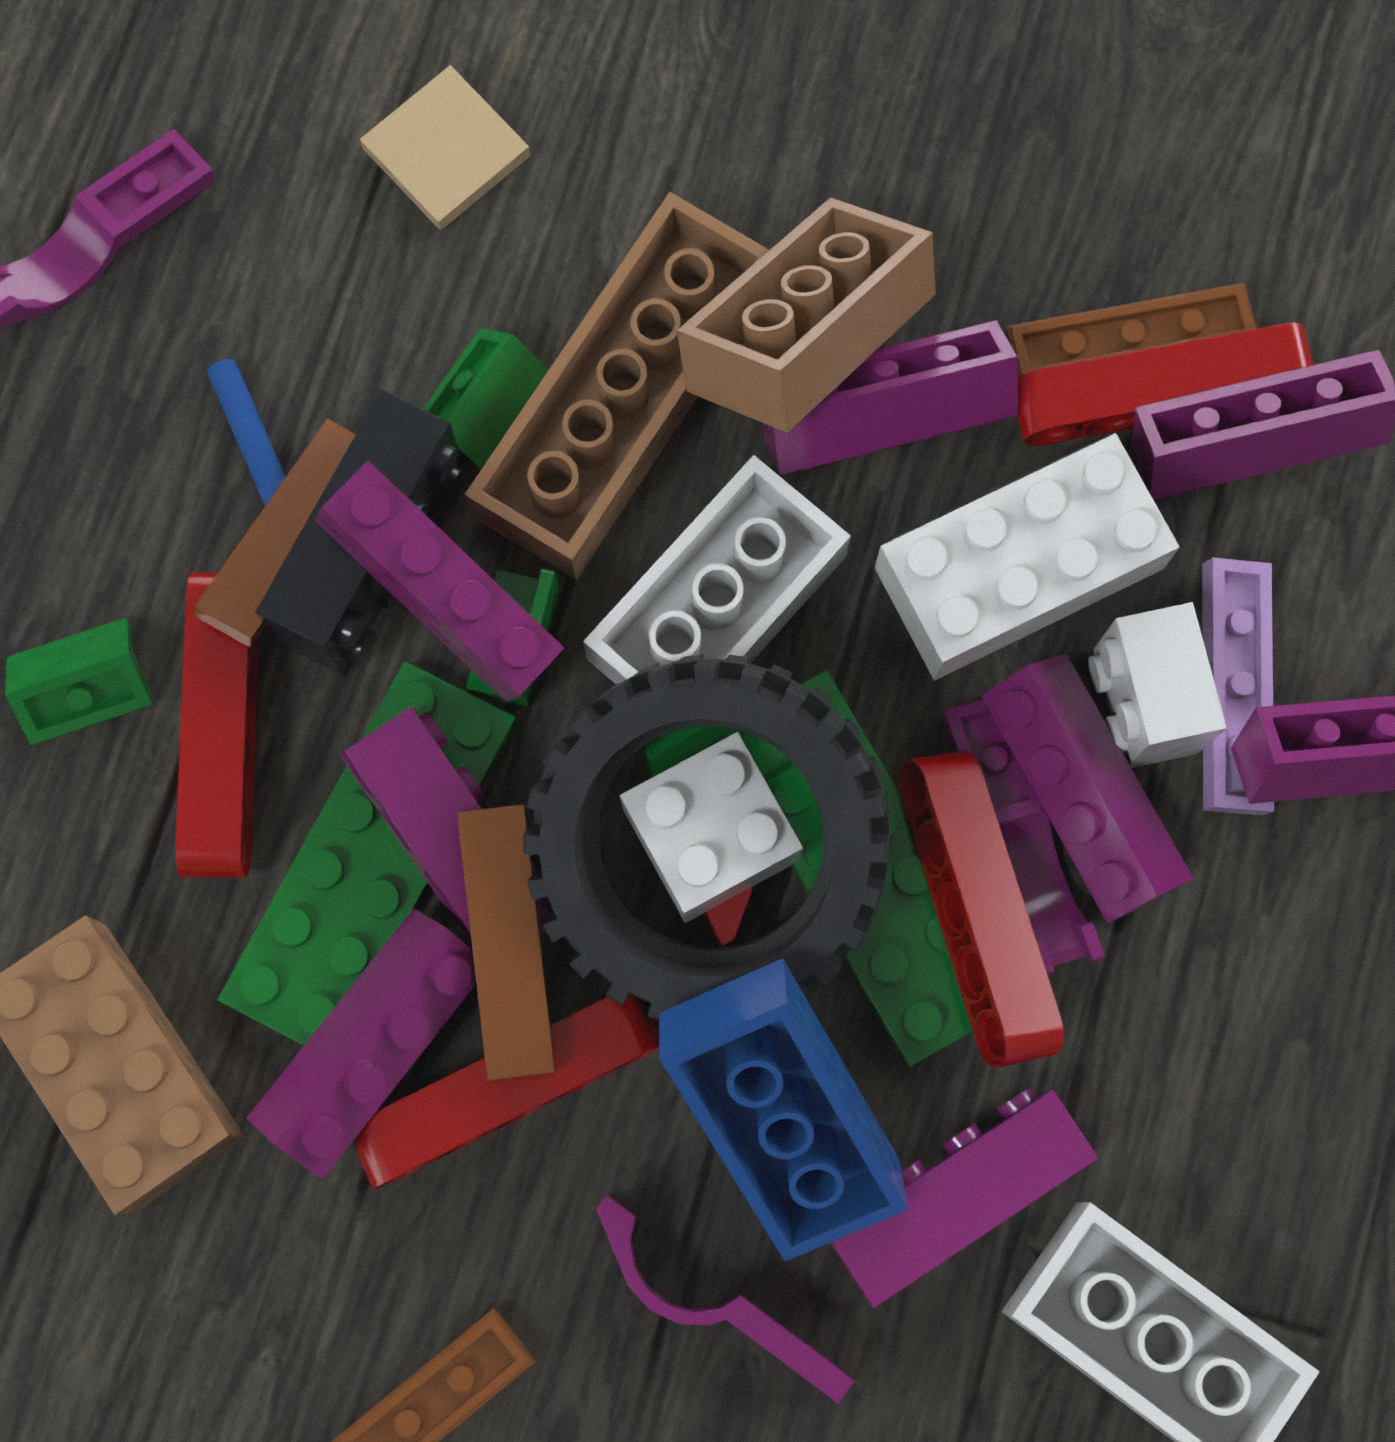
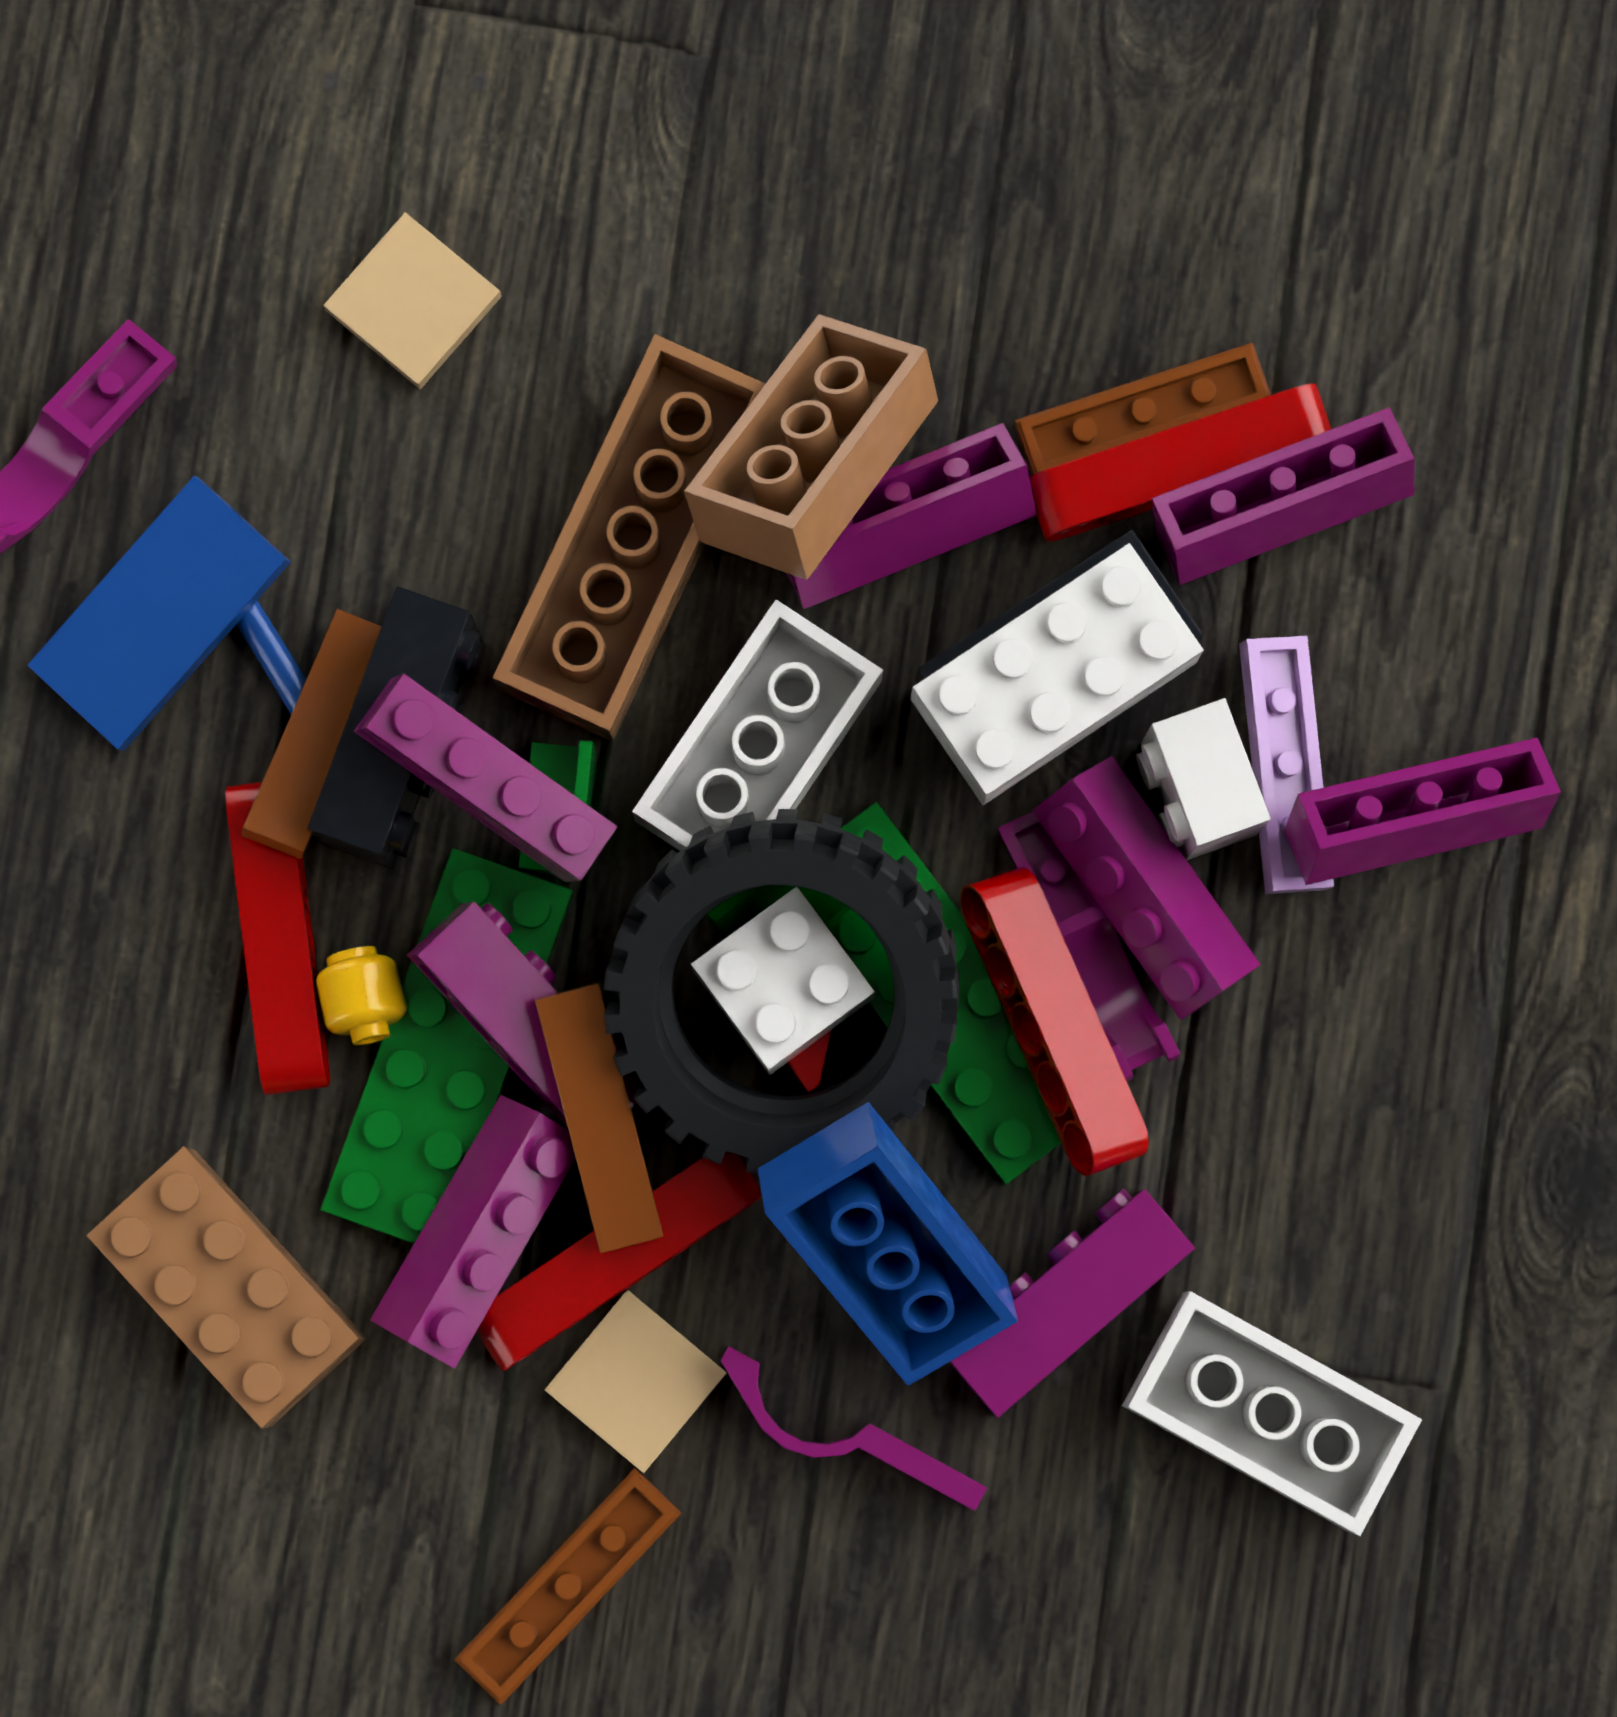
camera: 10 degrees left, 5 degrees up
green panel [5,618,152,745] -> none
green panel [423,328,549,472] -> none
none -> blue tile [27,476,291,751]
none -> yellow head [315,946,407,1045]
none -> tan tile [545,1290,727,1473]

